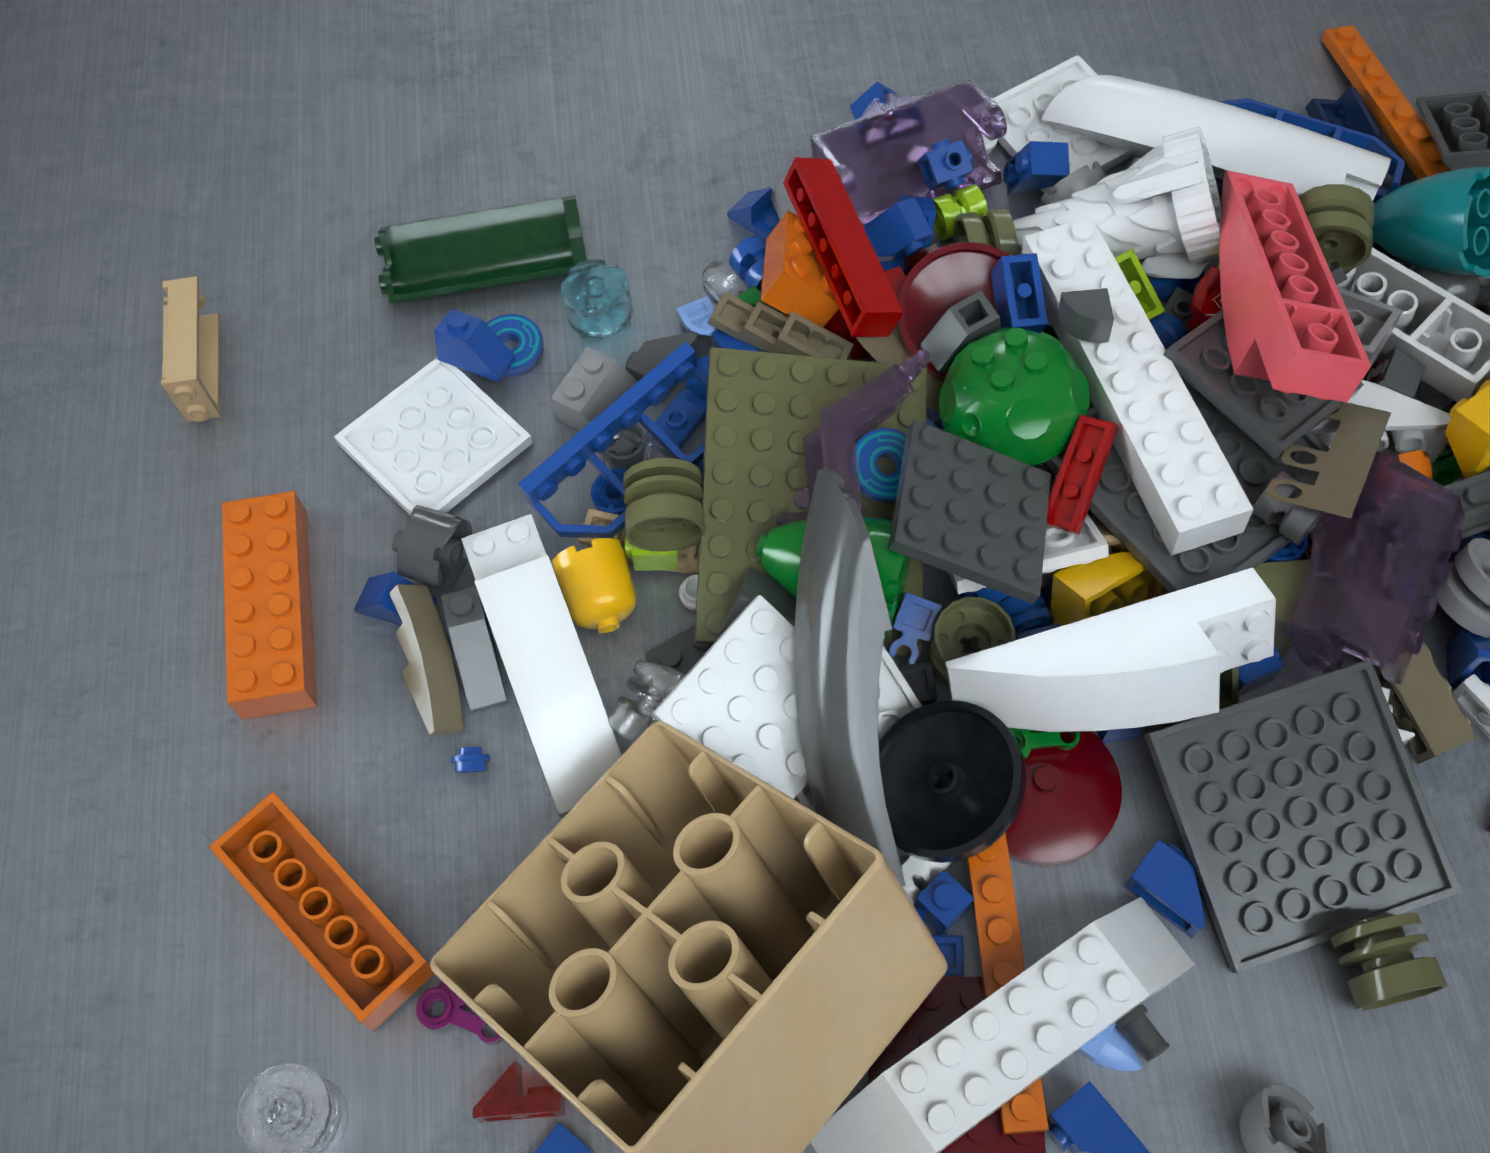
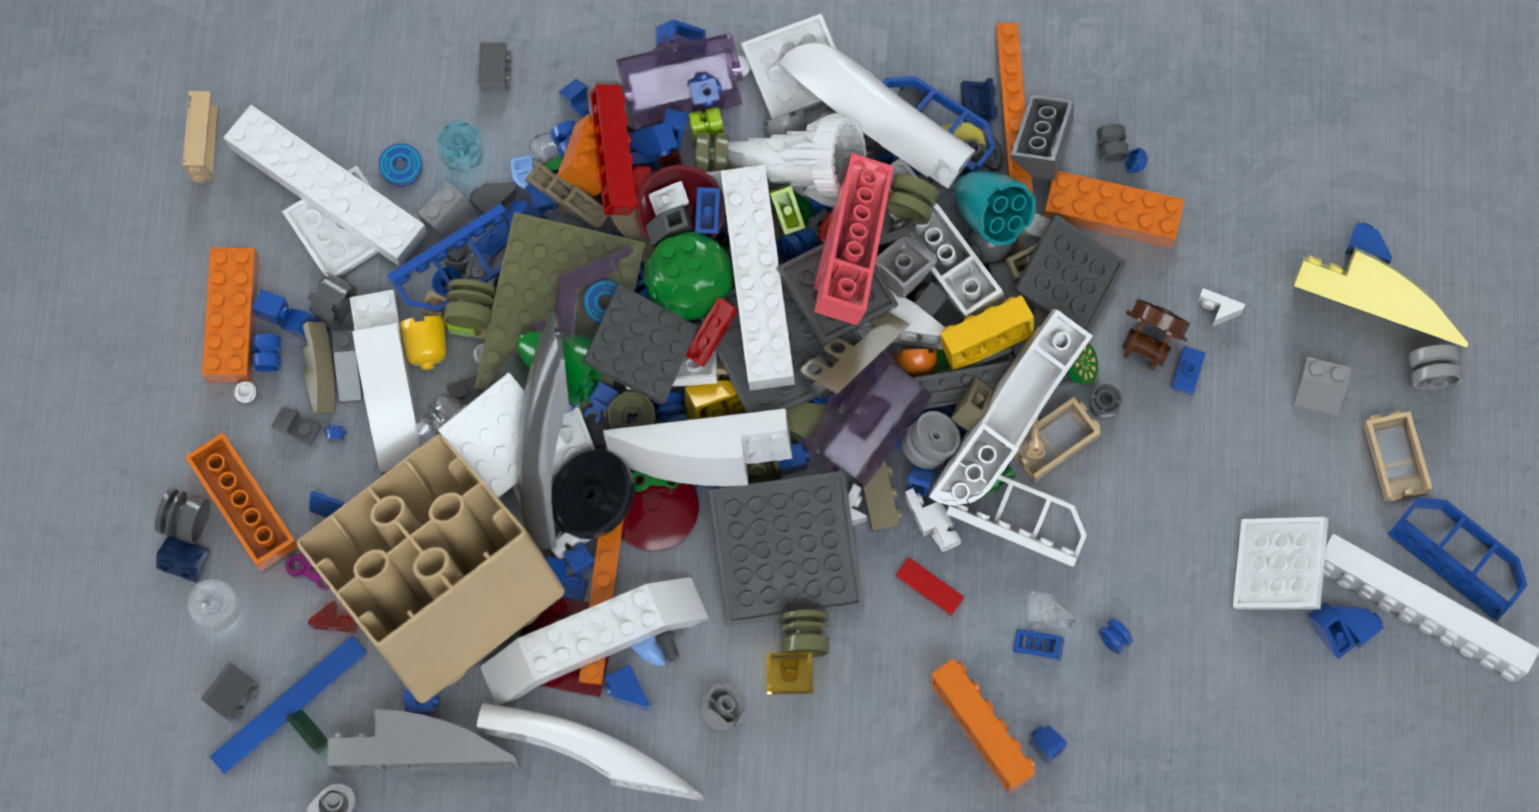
camera: 10 degrees right, 10 degrees up
dark green cylinder [374,195,588,303] -> none
blue slope [434,309,515,382] -> none
blue slope [1003,141,1070,195] -> none
dark grey brick [1057,288,1114,343] -> none
blue slope [1123,840,1206,939] -> none
none -> dark grey wheel [154,488,210,544]
none -> dark blue bracket [156,537,210,583]
none -> white brick [223,105,427,267]
none -> white plate [234,381,257,403]
none -> blue brick [252,289,289,326]
none -> blue wheel [252,334,281,372]
none -> dark grey slope [271,407,322,447]
none -> blue slope [309,491,346,518]
none -> dark grey brick [478,43,512,91]
none -> white slope [649,181,689,216]
none -> clear yellow slope [766,652,813,694]

